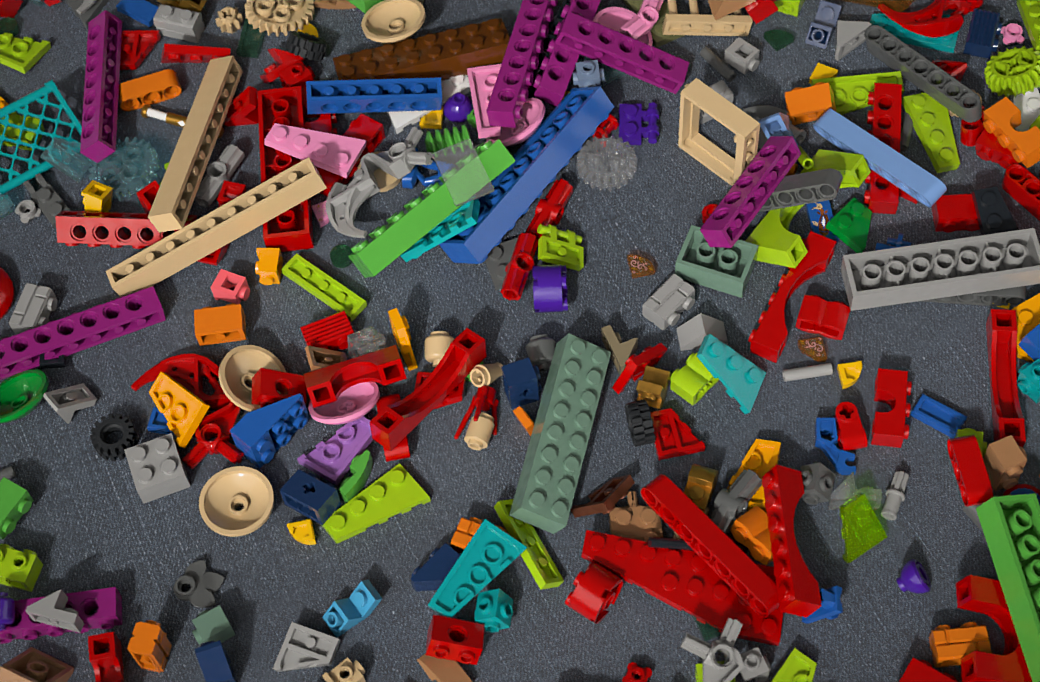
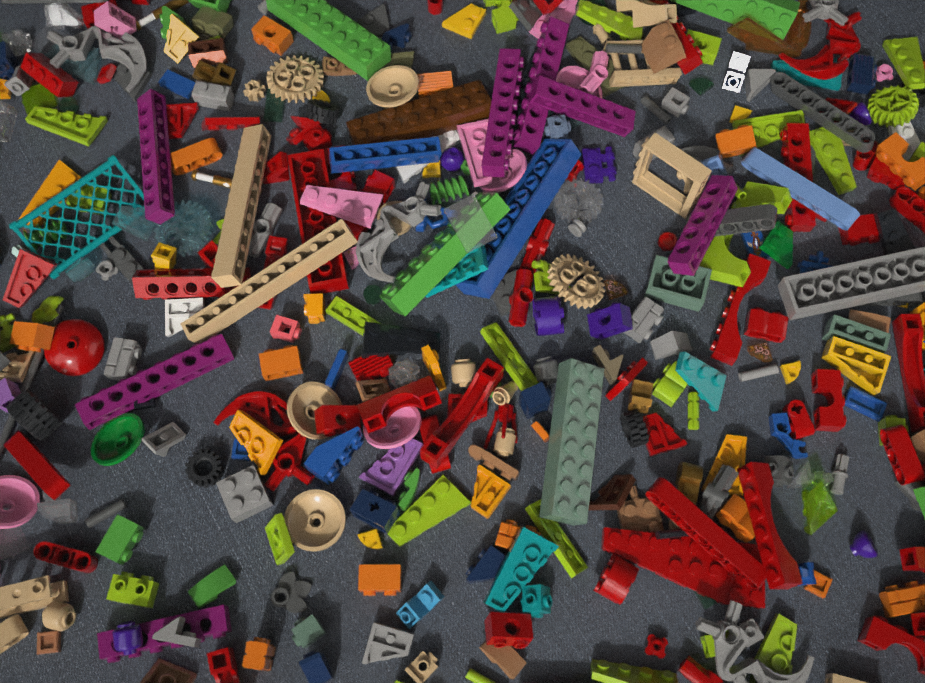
camera: 10 degrees left, 10 degrees up
none -> white wing [165,298,205,337]
none -> bright green slope [188,565,236,609]
none -> lime plate [265,513,295,566]
none -> blue tile [325,349,349,391]
none -> orange brick [358,564,402,596]
none -> black wing [362,321,440,358]
none -> orange brick [417,71,453,99]
none -> medium nougat hinge [468,444,519,481]
none -> light orange wing [471,464,511,519]
none -> lime plate [480,322,539,391]
none -> tan gear [547,254,605,309]
none -> light grey bush [568,219,586,237]
none -> dark purple brick [587,302,633,340]
none -> lime axle [688,392,699,430]
none -> orange tile [803,569,833,599]
none -> yellow wedge [821,336,891,396]
none -> sand green brick [822,314,891,353]
none -> medium nougat slope [848,310,891,333]
none -> dark purple brick [849,102,872,126]

